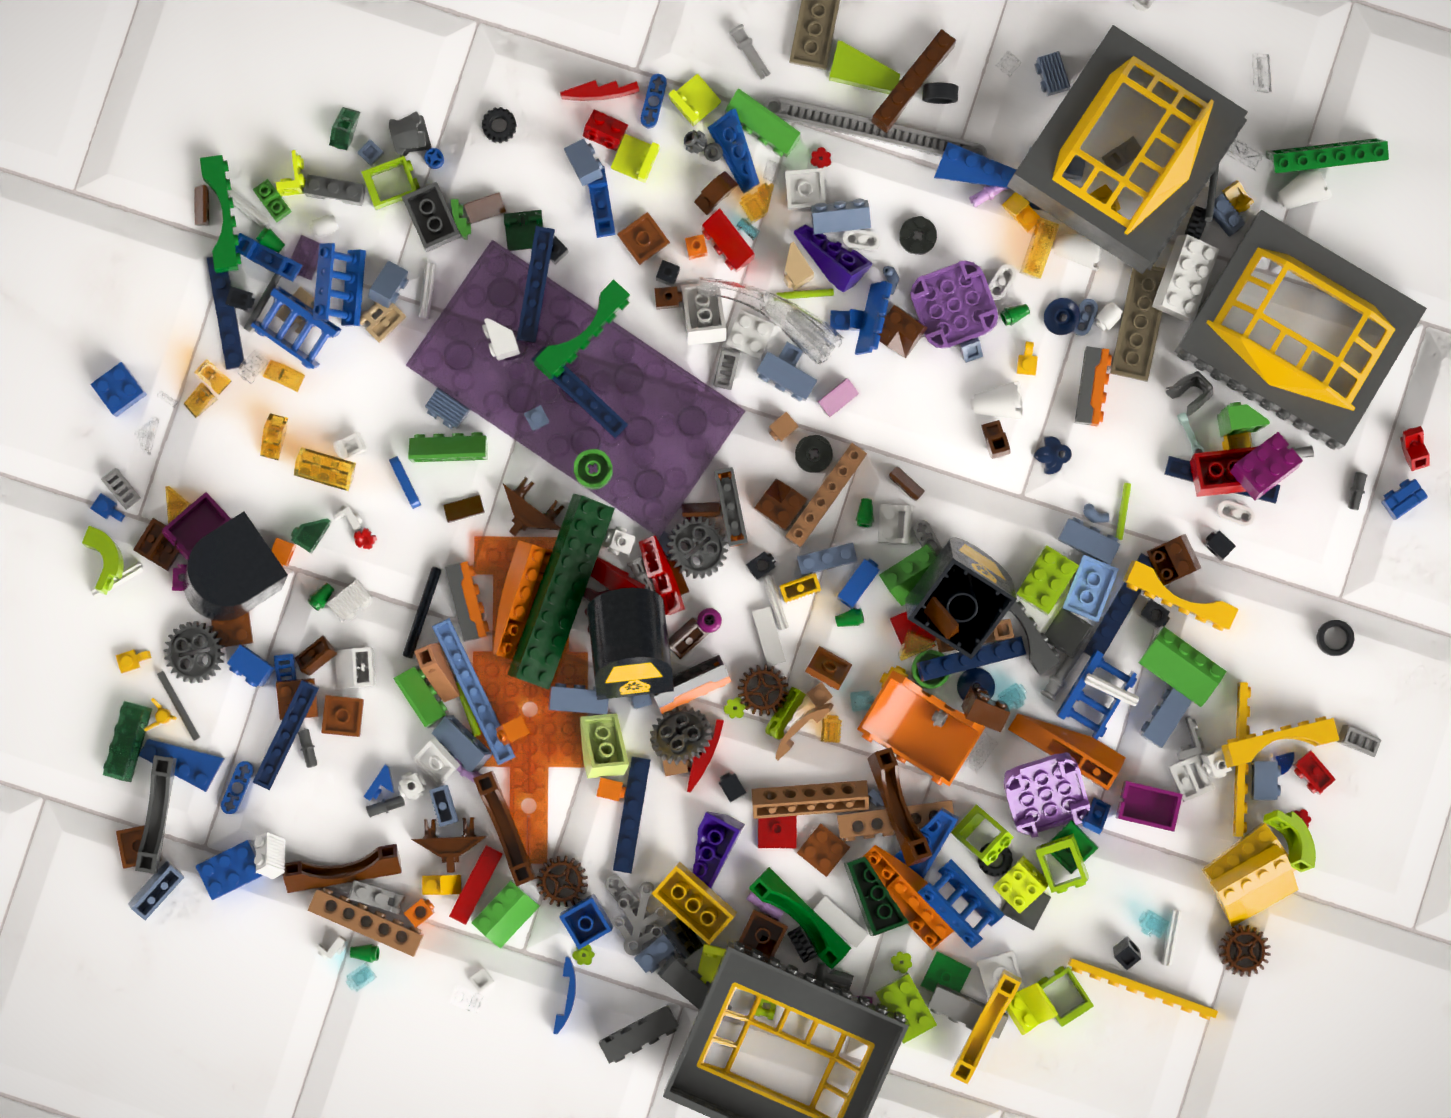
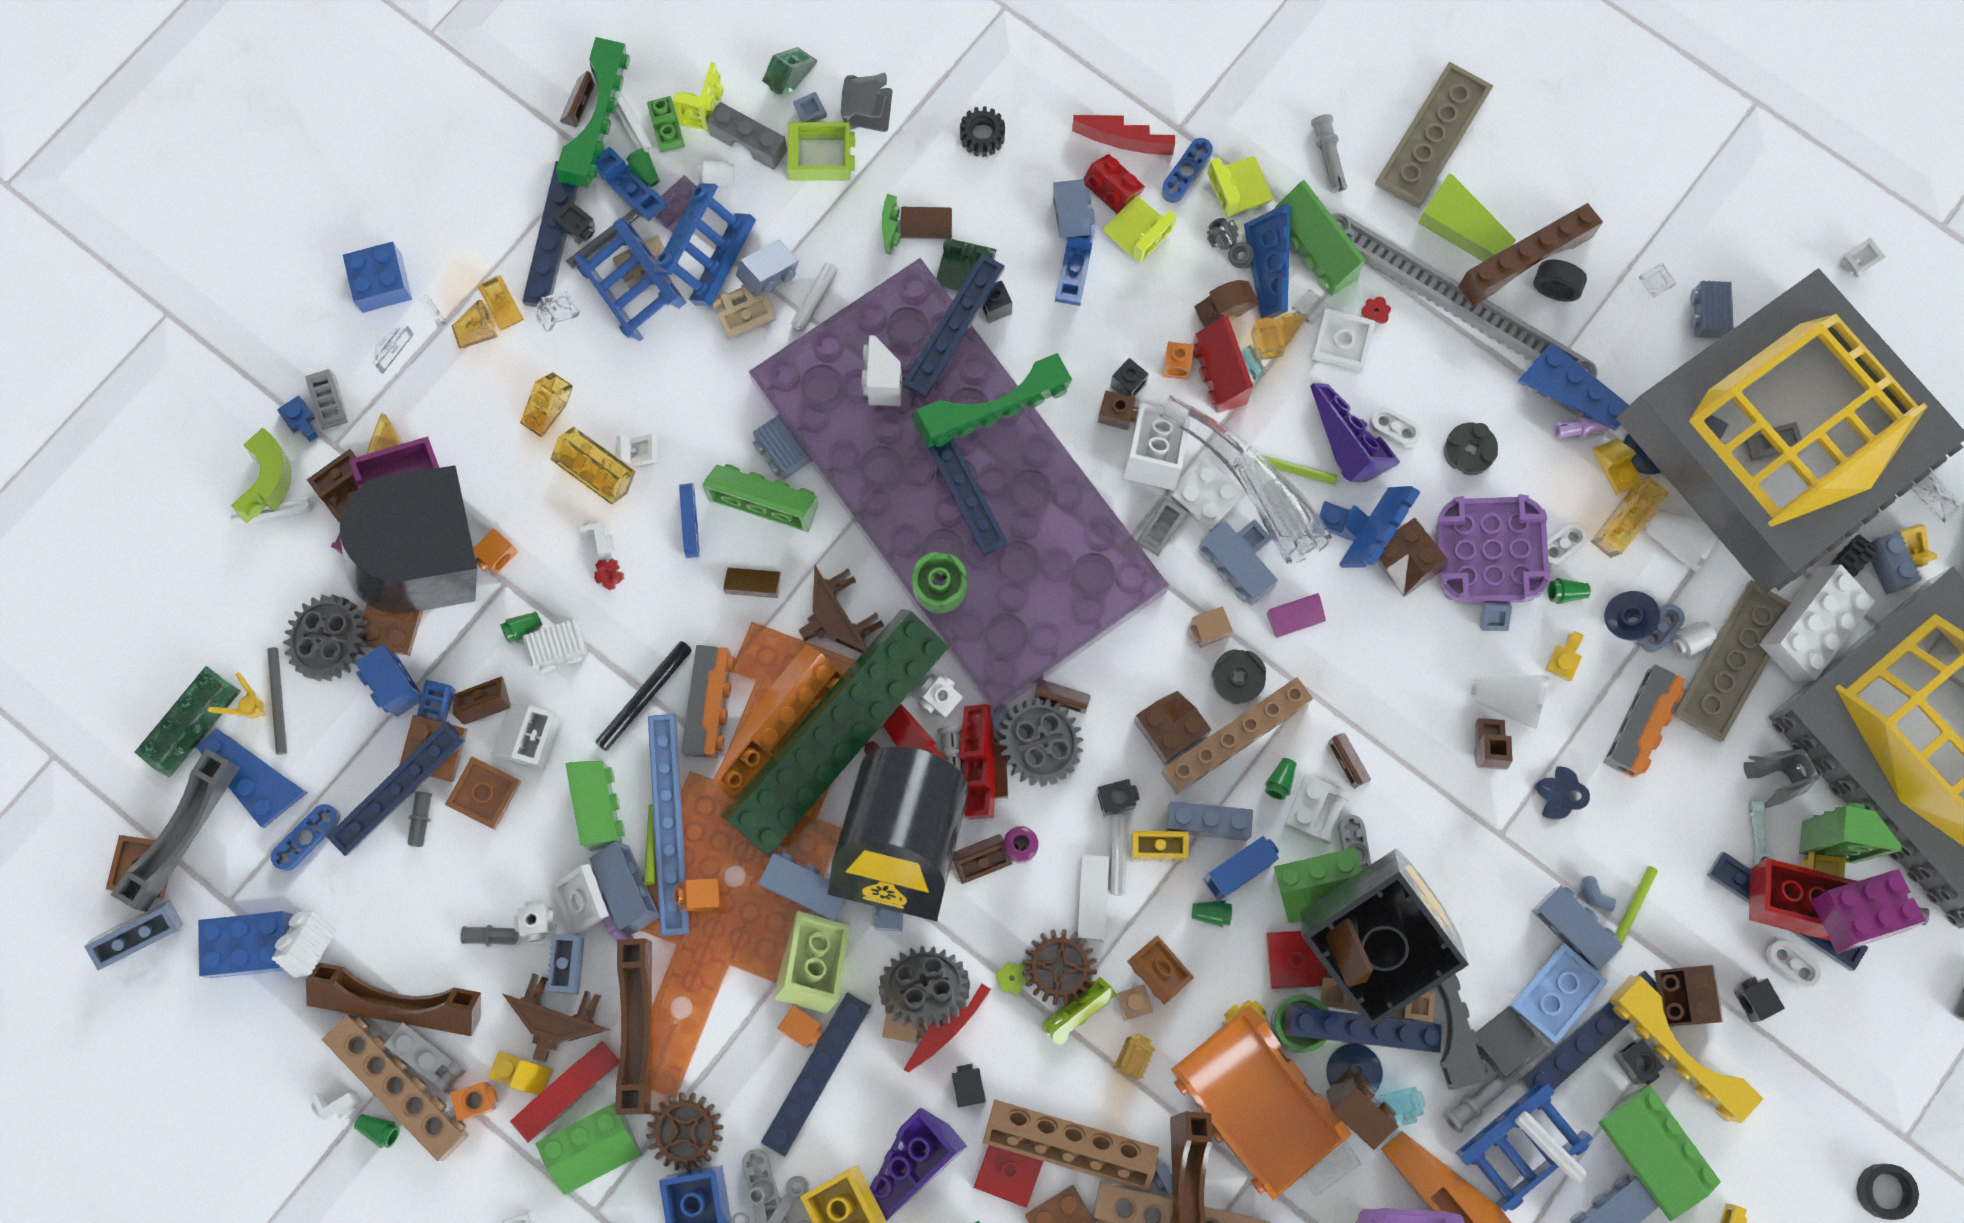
camera: 20 degrees right, 10 degrees down
yellow plate [115,649,152,674] -> none
clear yellow slope [263,360,306,393] -> none
clear green slope [290,518,332,554] -> none
clear light blue brick [345,962,377,992] -> none
blue slope [363,764,395,801] -> none
dark grey brick [402,182,461,252] -> none
nougat slope [414,642,461,702] -> none
blue wheel [424,148,444,169] -> none
sand blue plate [524,405,550,431] -> none
dark orange plate [617,212,670,266] -> none
piece [653,655,732,714] -> none
dark grey piece [714,467,748,547] -> none
medium nougat slope [775,703,834,761] -> none
tan slope [783,241,814,291] -> none
sand blue brick [811,198,871,234] -> none
clear light blue brick [849,690,874,712] -> none
sand blue arm [883,266,900,295] -> none
clear yellow slope [898,630,936,661] -> none
light grey plate [931,710,948,727] -> none
lime brick [1016,545,1079,615] -> none
dark grey bar [1205,163,1220,222] -> none

